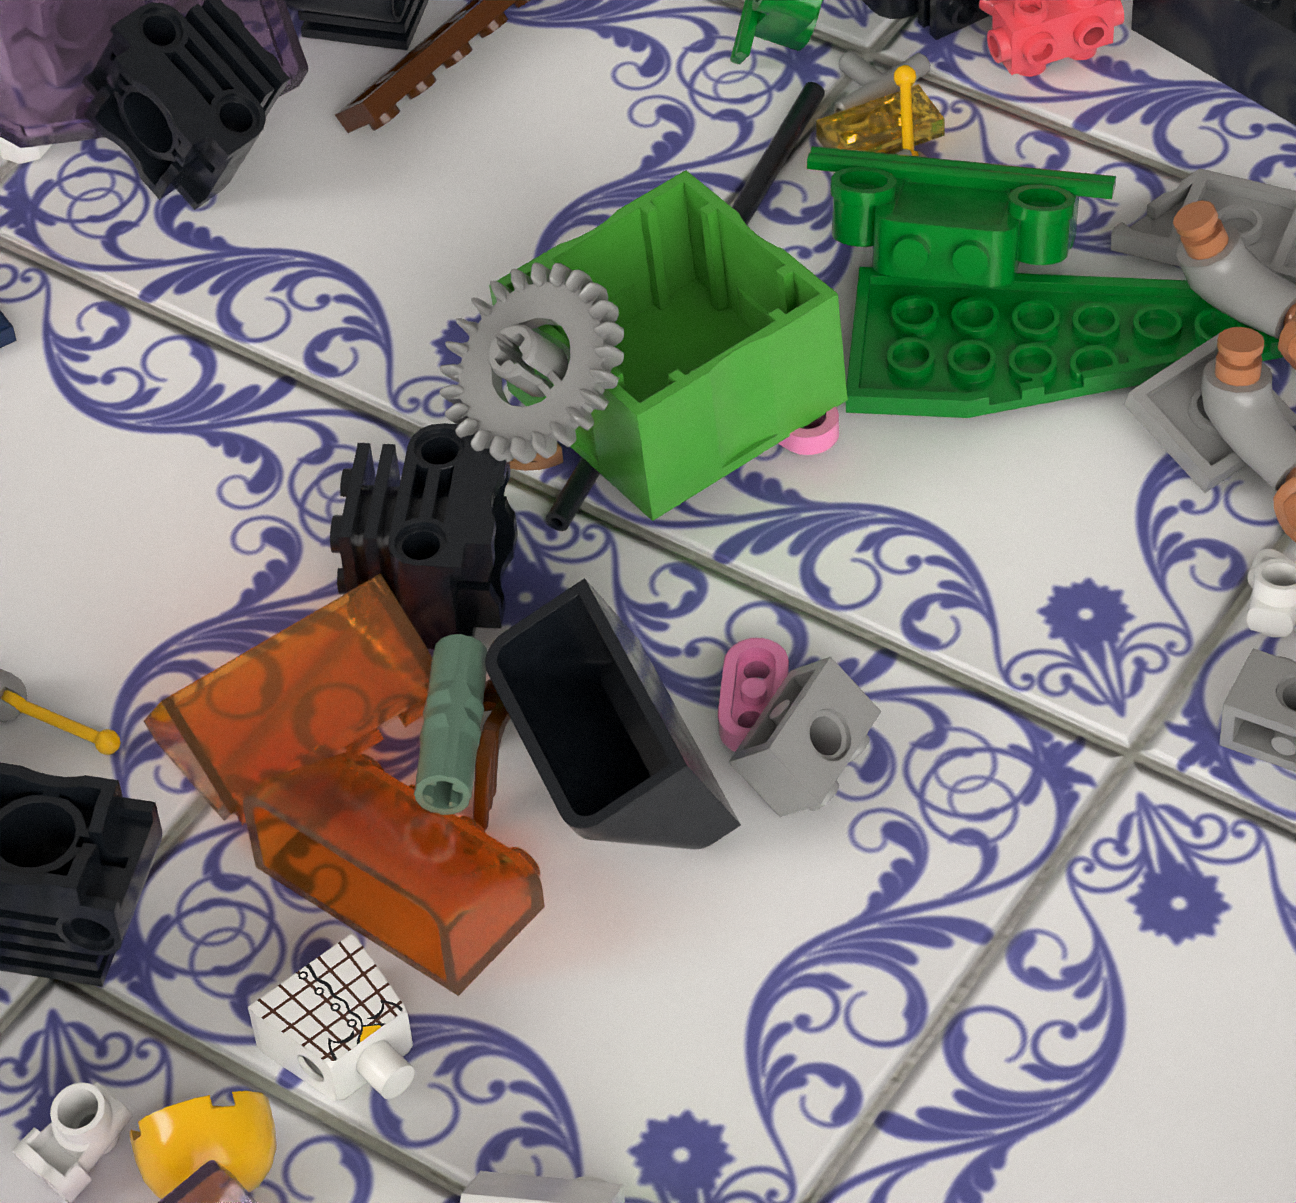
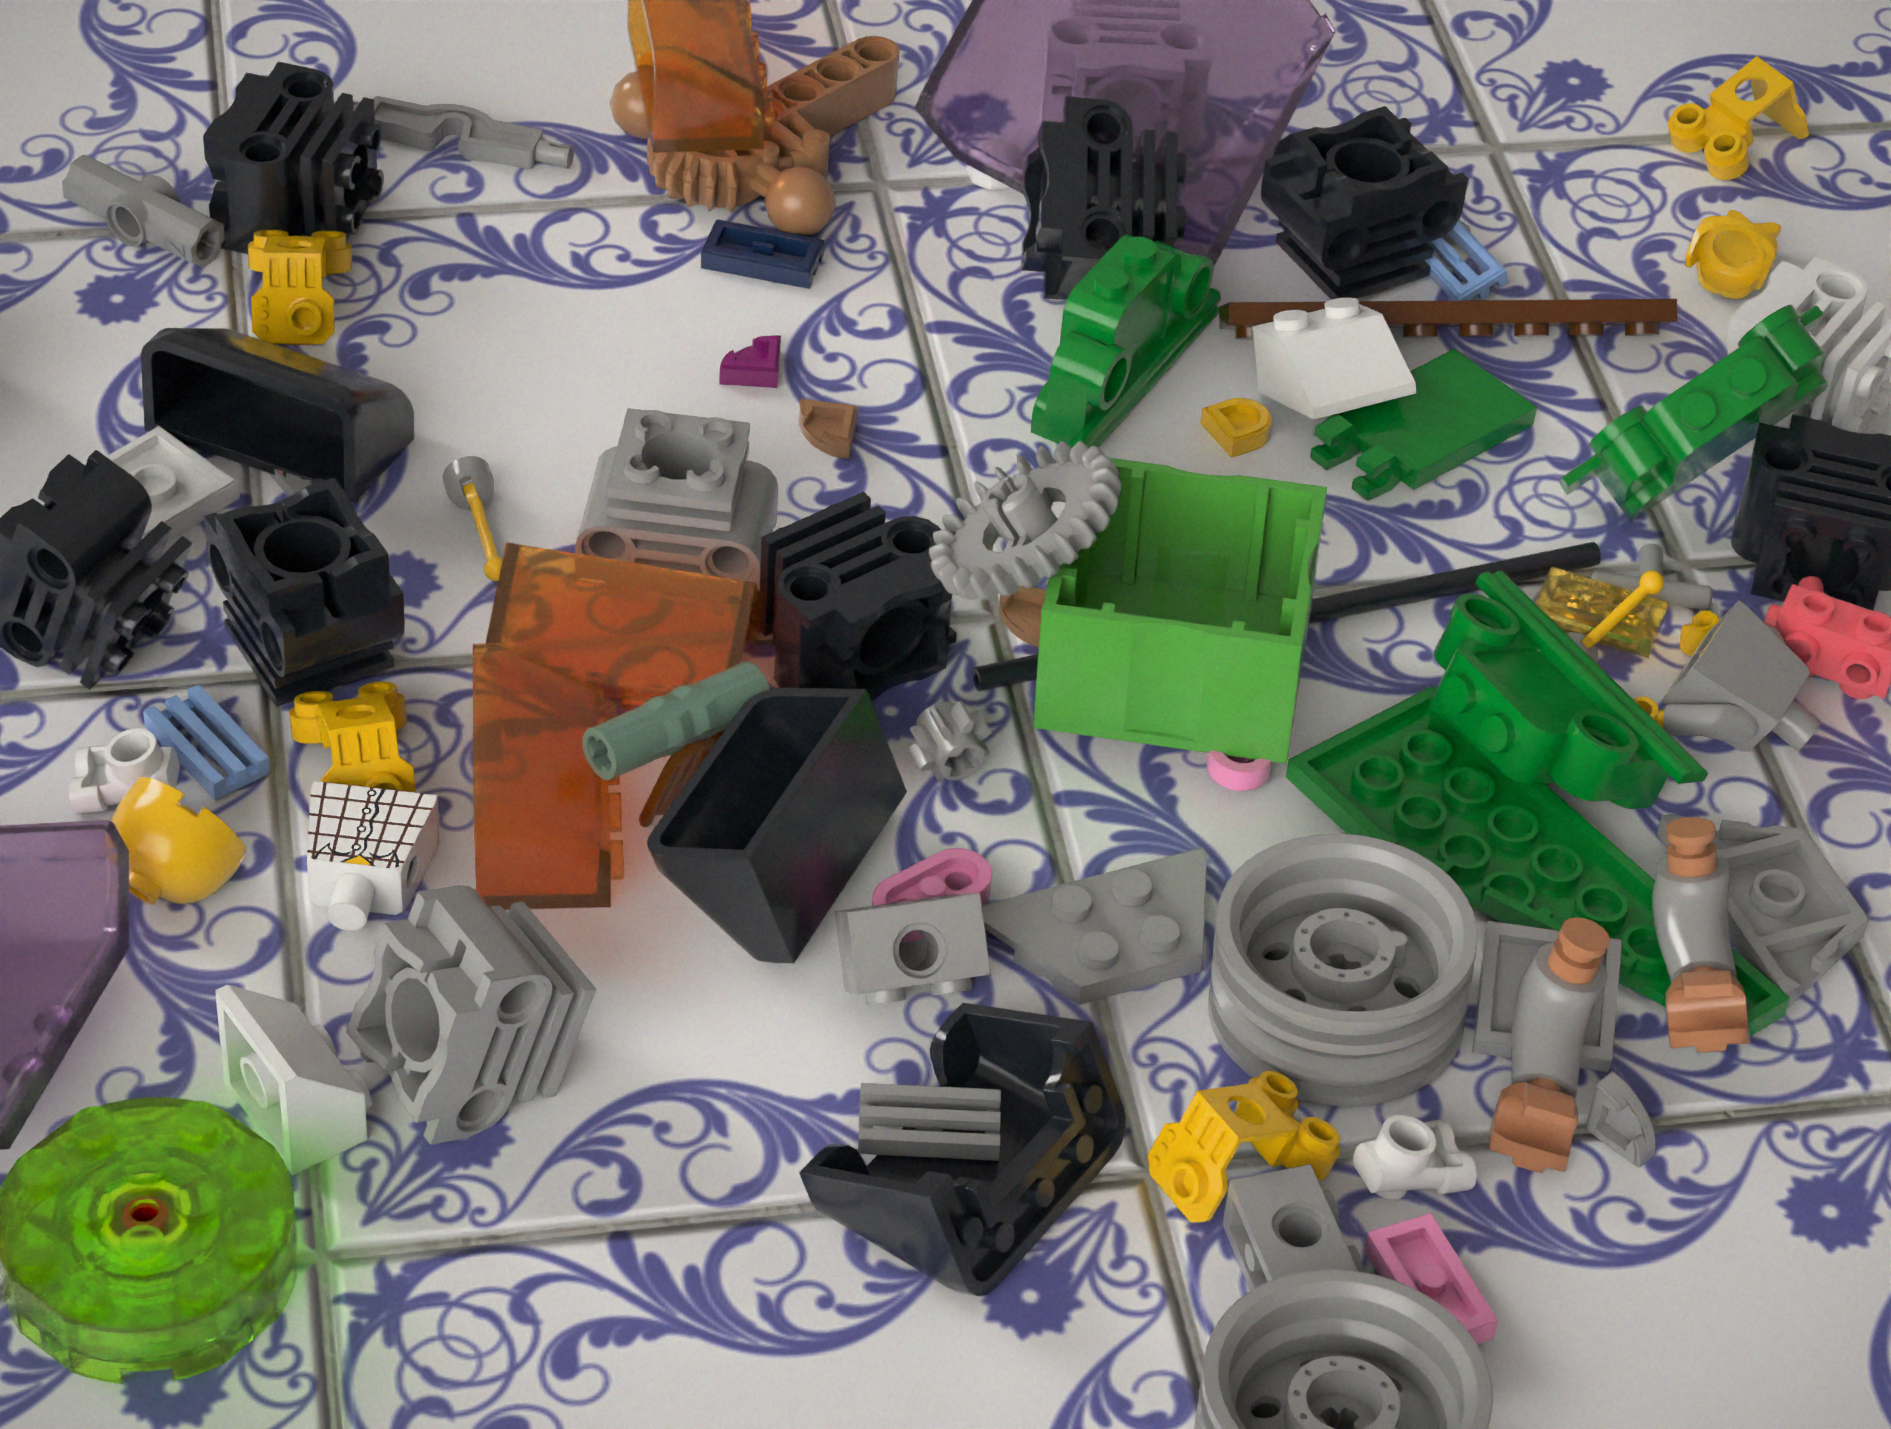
camera: 40 degrees right, 5 degrees down
none -> light blue tile [143,684,271,800]
none -> yellow piece [289,681,416,793]
none -> light grey piece [346,885,597,1145]
none -> light grey piece [575,408,778,615]
none -> magenta tile [719,335,781,388]
none -> medium nougat tile [799,399,858,460]
none -> black windscreen [799,1003,1126,1296]
none -> light grey tile [858,1083,1001,1161]
none -> light grey gear [909,701,991,781]
none -> light grey wing [982,847,1207,1005]
none -> green brick [1030,234,1221,449]
none -> yellow piece [1148,1071,1340,1223]
none -> yellow tile [1200,398,1272,458]
none -> light grey wheel [1208,834,1478,1106]
none -> white slope [1252,298,1416,420]
none -> green tile [1310,349,1537,501]
none -> light grey torso [1634,600,1821,751]

